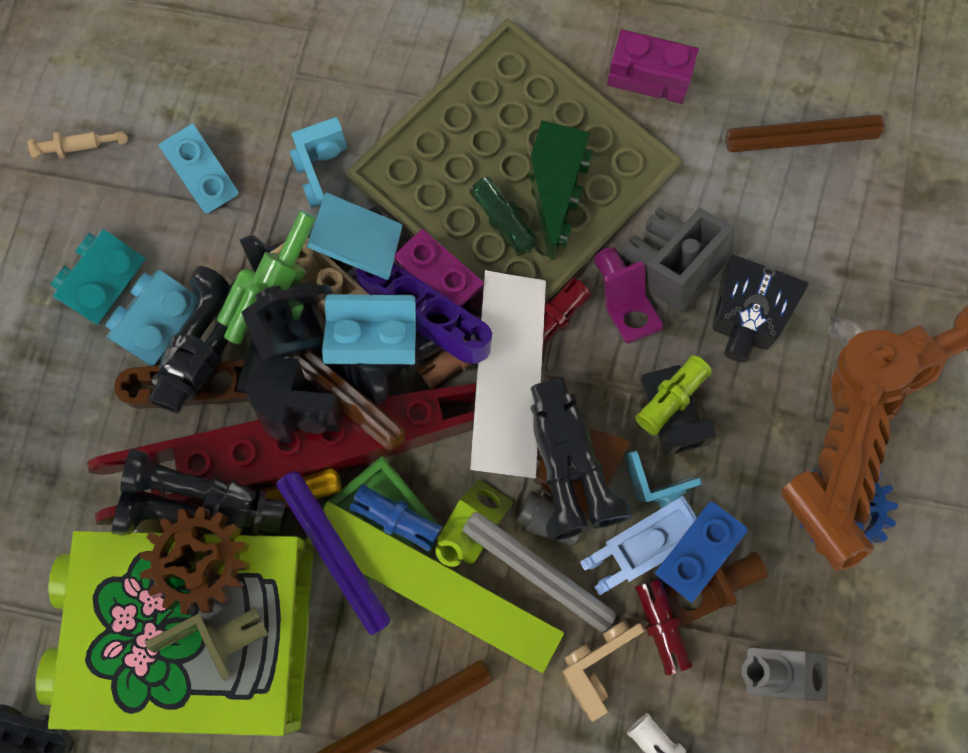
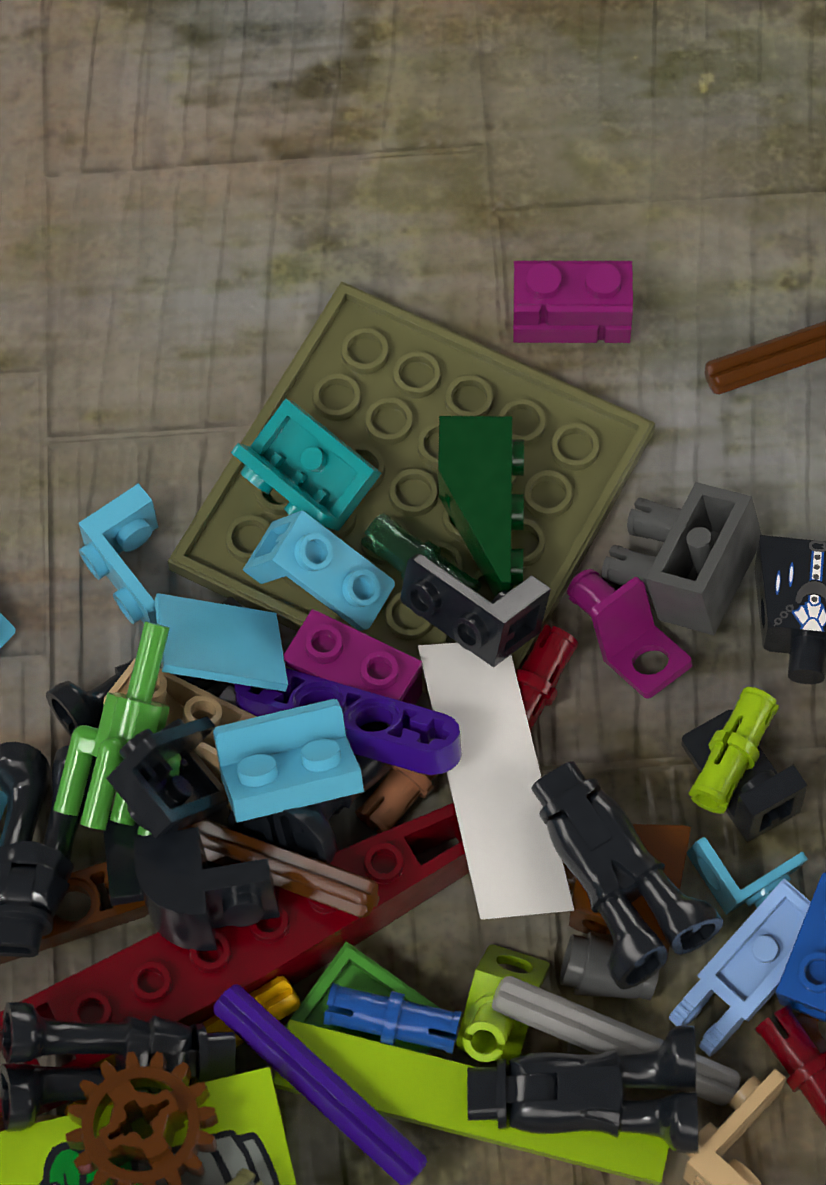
camera: 15 degrees left, 10 degrees down
none -> teal bracket [231,398,382,531]
none -> medium azure bracket [243,510,395,631]
none -> black bracket [400,553,551,668]
none -> black piece [467,1026,698,1153]

